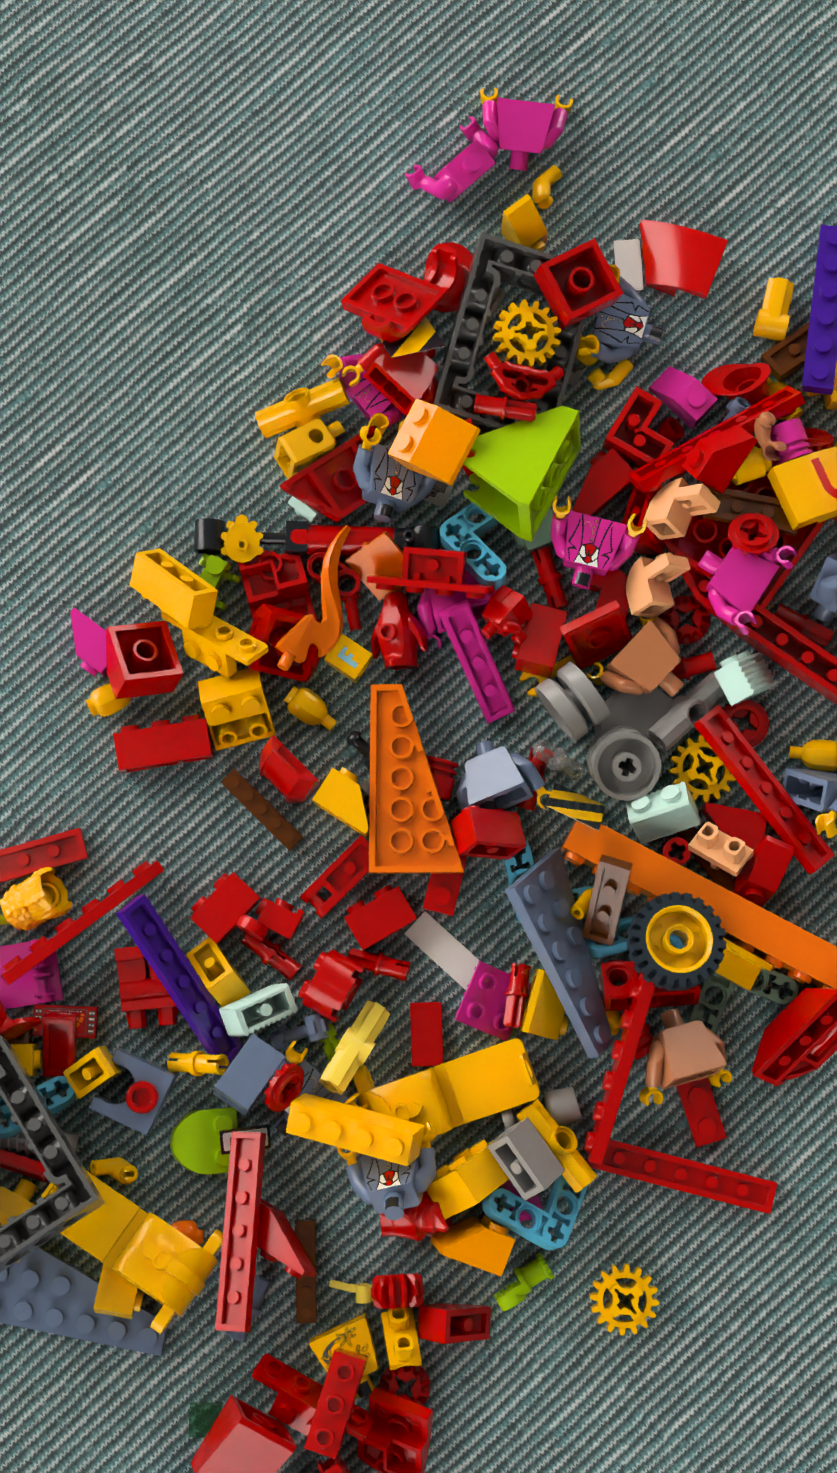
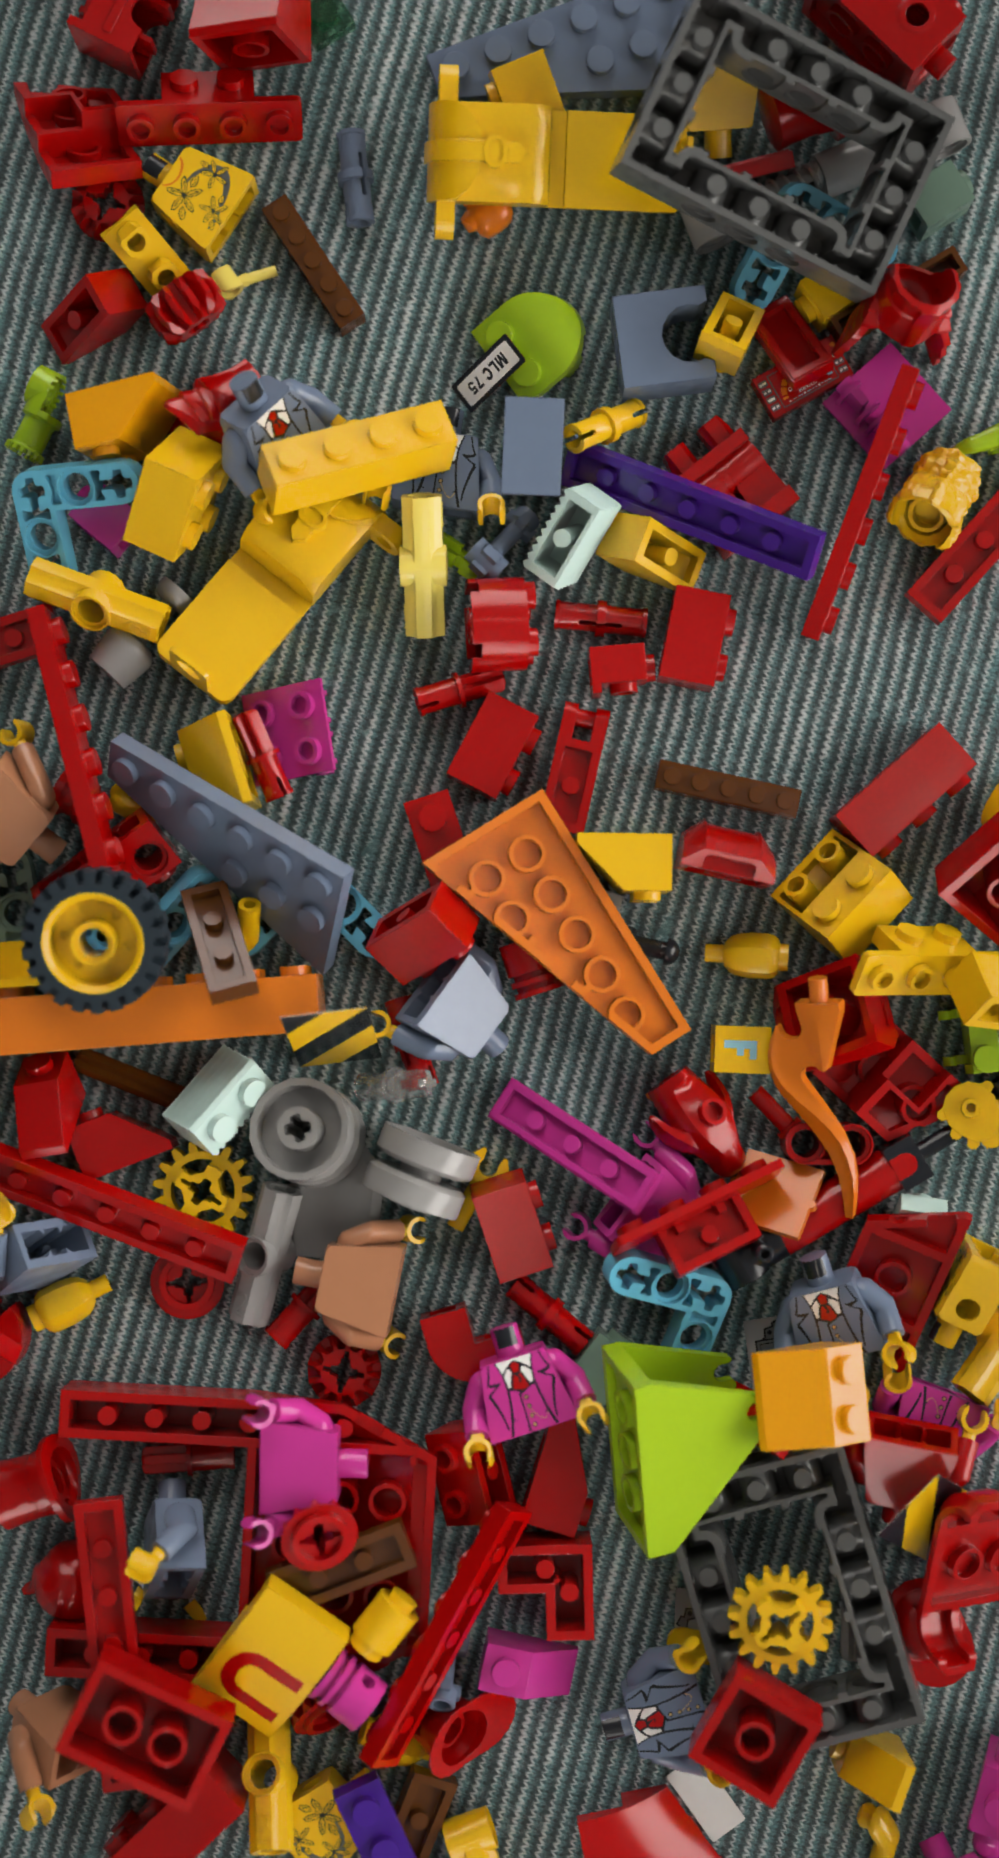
camera: 145 degrees right, 5 degrees up
yellow arm [90,1157,138,1185] -> none
red tile [126,1081,159,1114] -> none
plate [215,1132,266,1332] -> none
red tile [236,915,269,941] -> none
red slope [257,1198,317,1279] -> none
red gear [264,1062,304,1112] -> none
red brick [304,1347,368,1459] -> none
white sticker [405,911,479,991] -> none
red tile [410,1002,443,1067] -> none
red axle [474,394,537,422] -> none
red piece [481,585,533,645] -> none
red piece [484,351,564,401] -> none
light grey brick [487,1117,565,1201] -> none
red tile [559,600,633,670] -> none
yellow arm [588,359,633,390] -> none
light nougat brick [626,553,690,618] -> none
light nougat brick [643,478,720,540] -> none
red hinge [657,417,684,443] -> none
red bush [660,837,691,865] -> none
red slope [682,425,758,493] -> none
light nougat hips [688,821,754,877] -> none
light aqua brick [714,650,777,706] -> none
nougat arm [754,411,787,461] -> none

